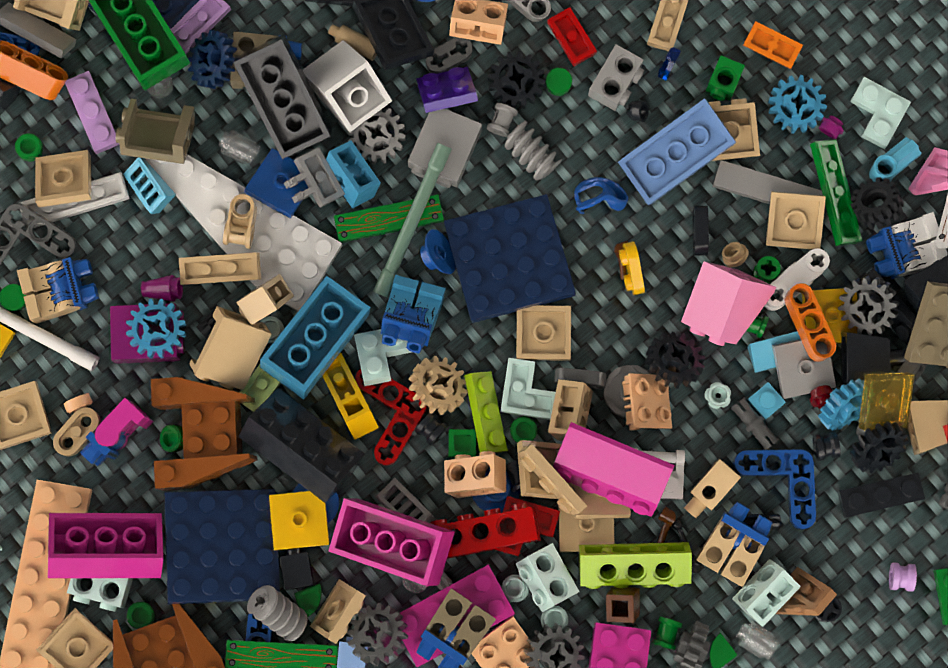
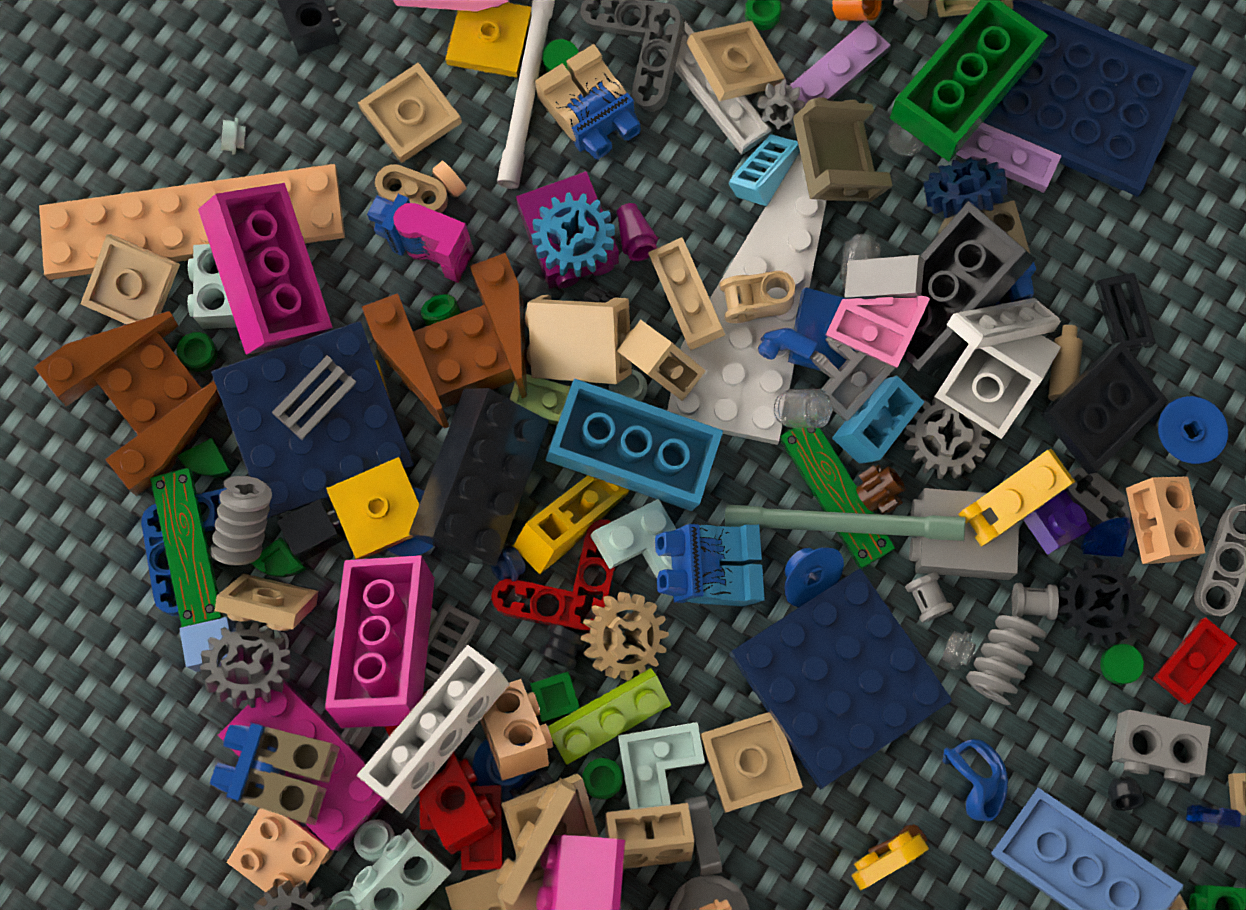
camera: 75 degrees right, 5 degrees down
none -> green tile [177,438,231,478]
none -> light grey tile [272,355,356,440]
none -> white brick [357,645,510,814]
none -> dark blue plate [490,545,525,582]
none -> light grey gear [757,79,805,129]
none -> blue arm [758,328,817,360]
none -> clear brick [774,389,832,428]
none -> bright pink wing [826,296,930,368]
none -> tile [845,255,925,299]
none -> reddish brown gear [856,464,906,514]
none -> light grey bush [905,572,954,623]
none -> clear plate [942,631,976,670]
none -> white tile [947,298,1061,349]
none -> yellow plate [958,449,1075,547]
none -> clear blue tile [1081,517,1131,557]

